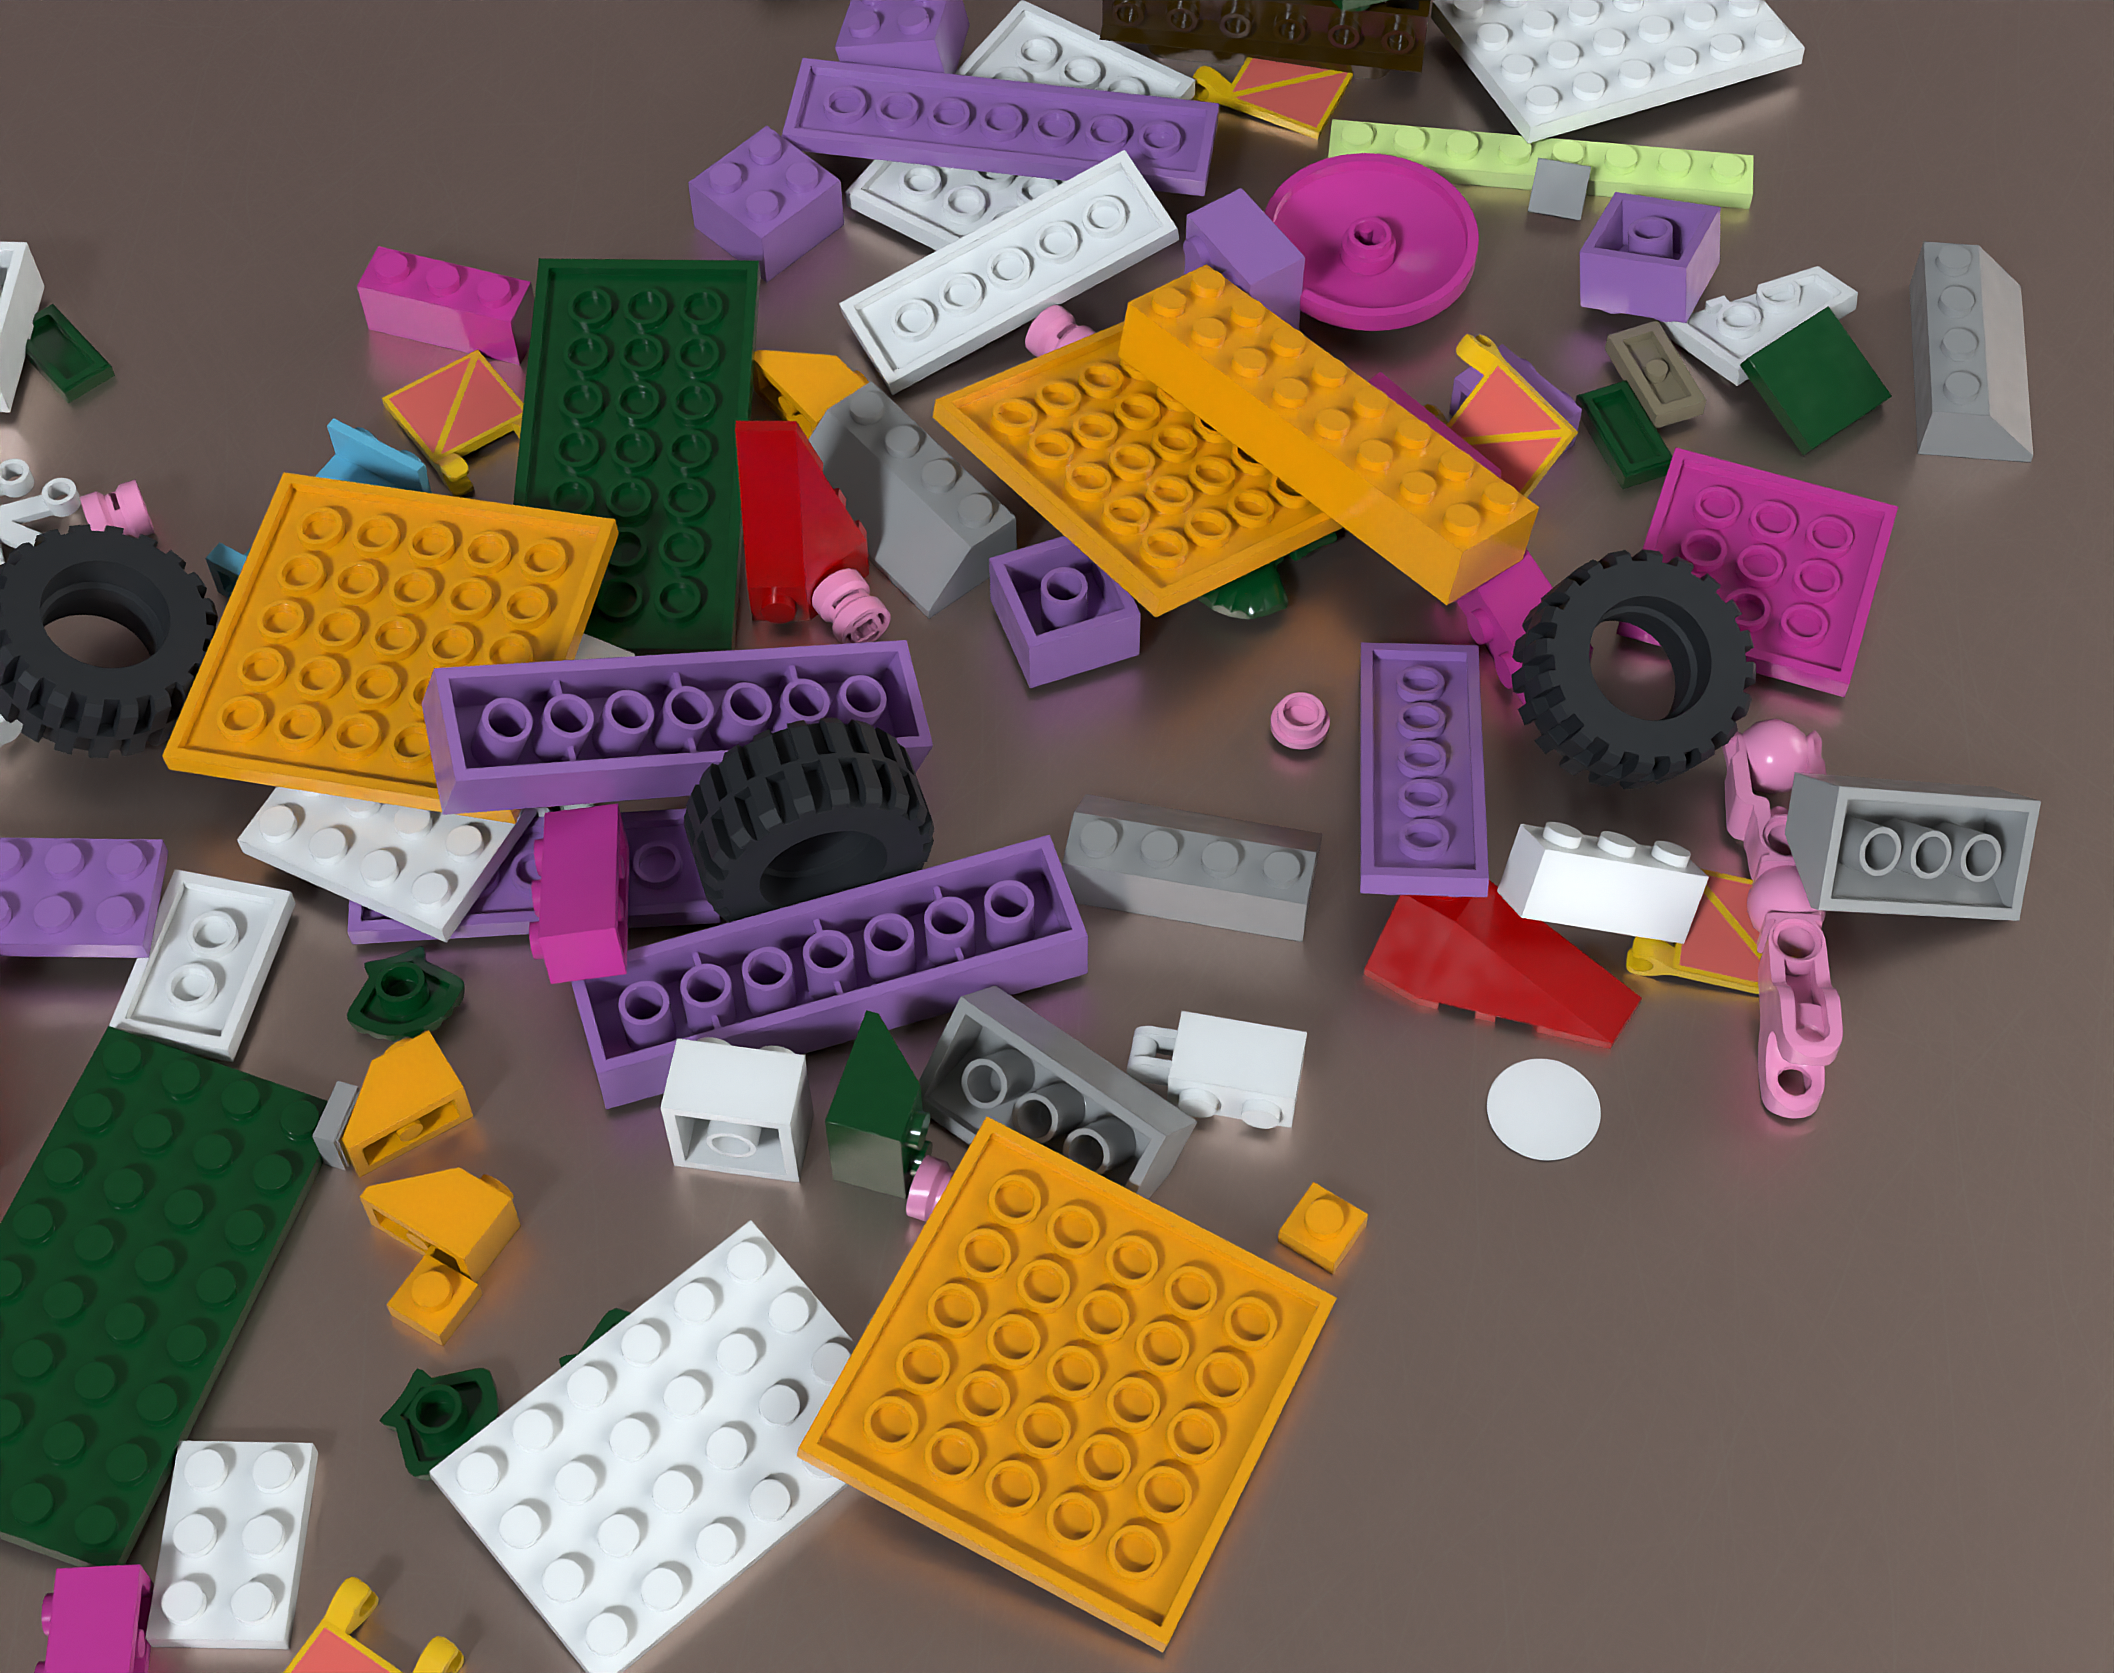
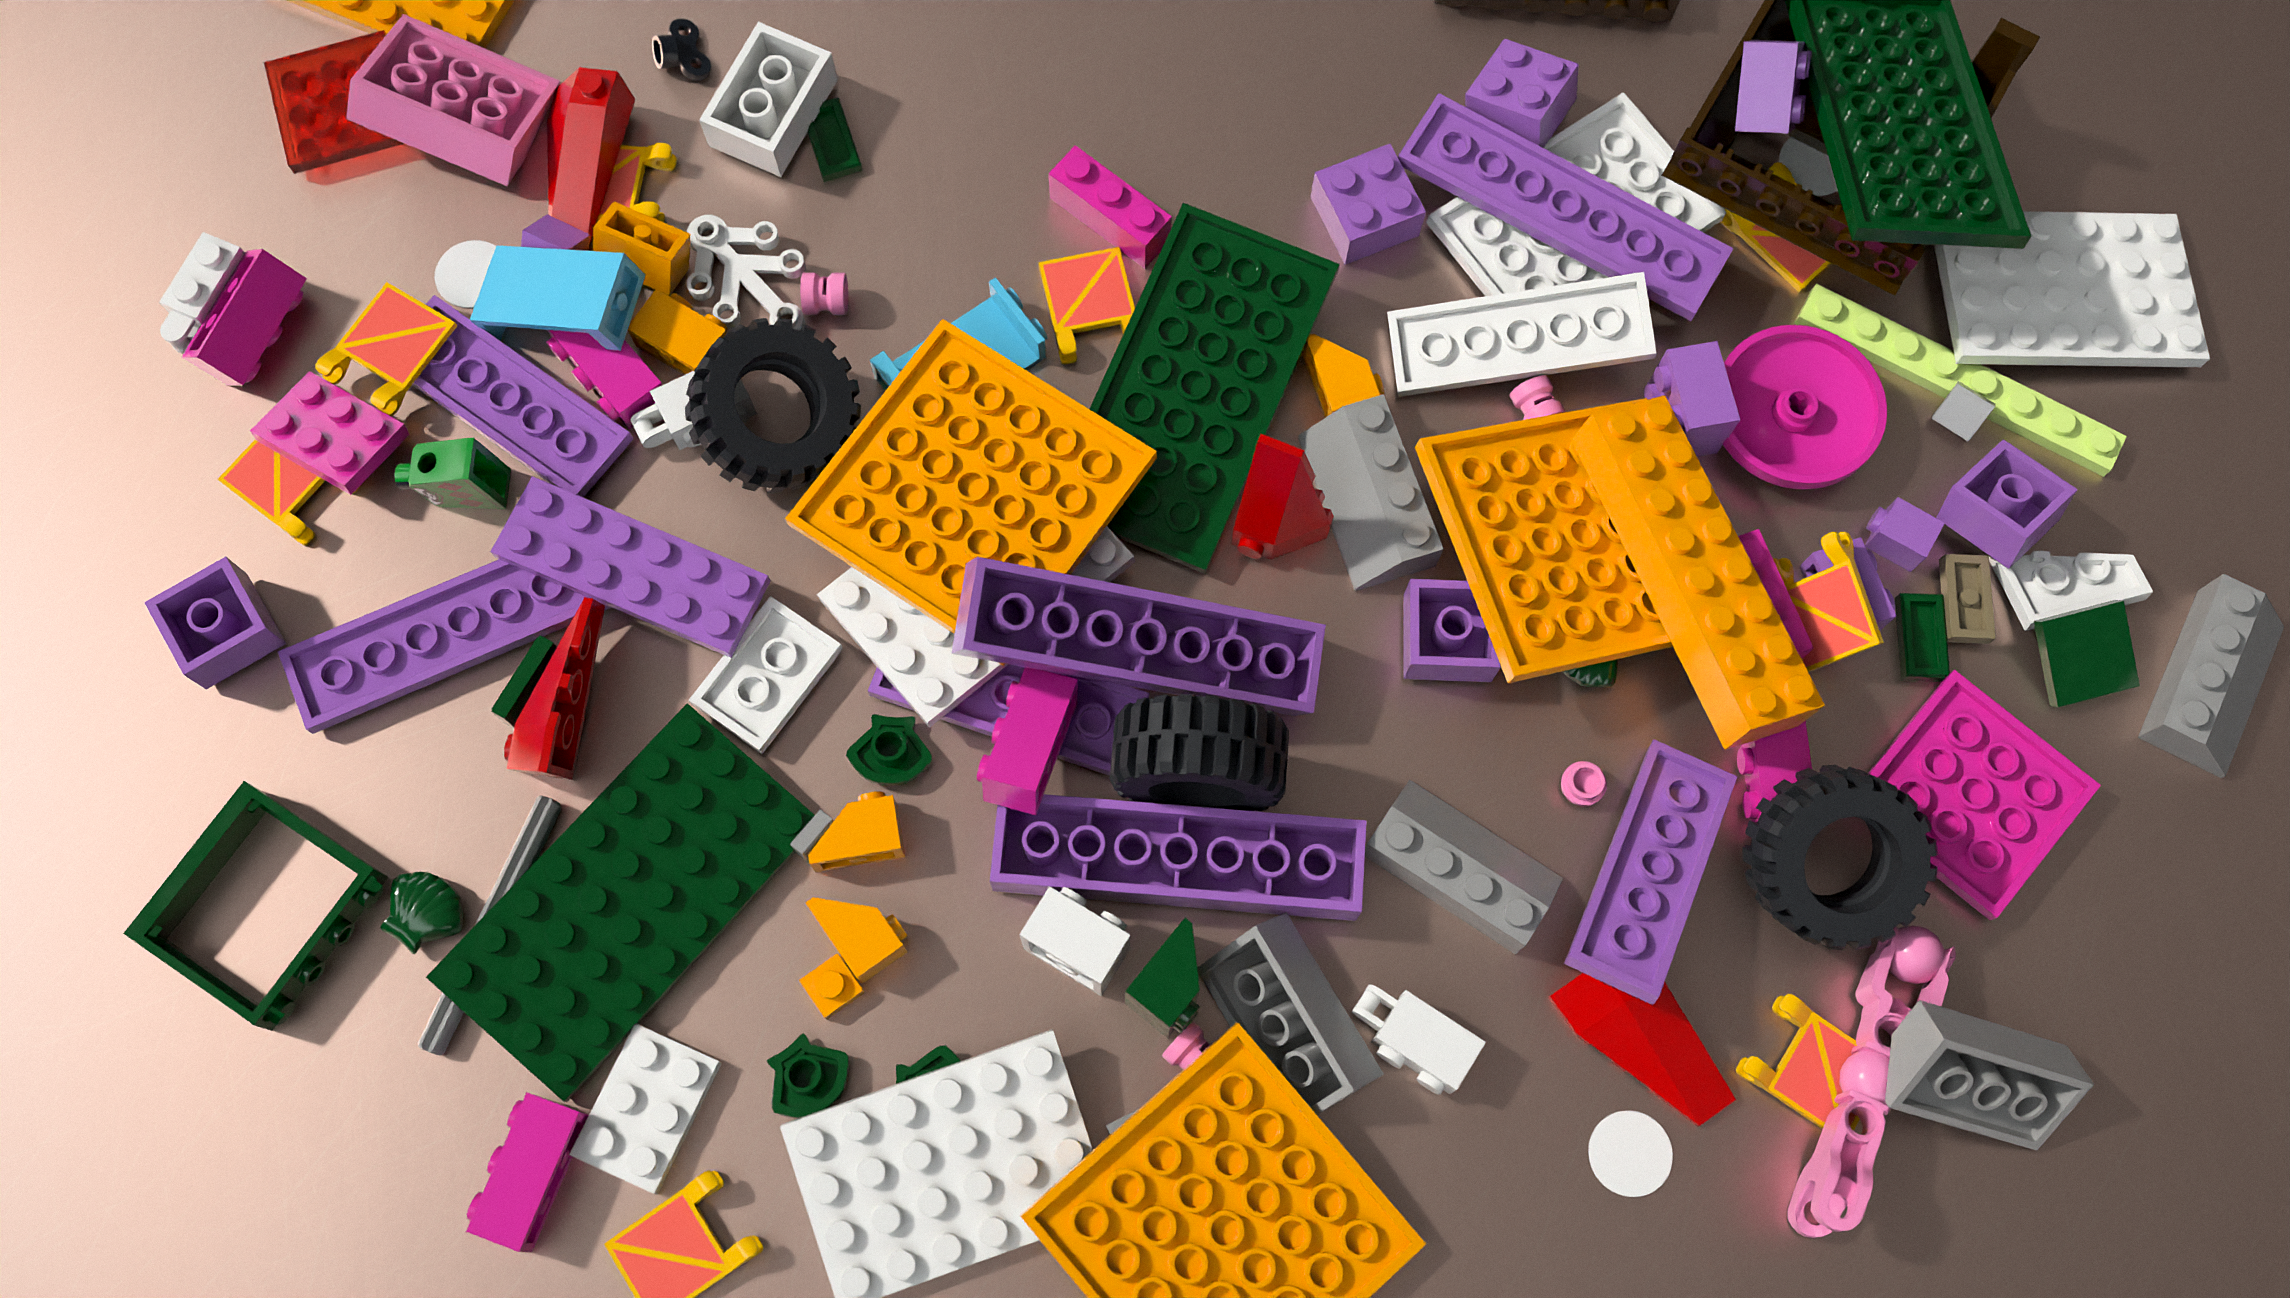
camera: 20 degrees right, 15 degrees up
bright pink wheel [812,568,891,644] -> none
light orange plate [1278,1182,1368,1275] -> none
white brick [1497,822,1709,944] -> none
none -> medium lavender brick [1865,497,1945,572]

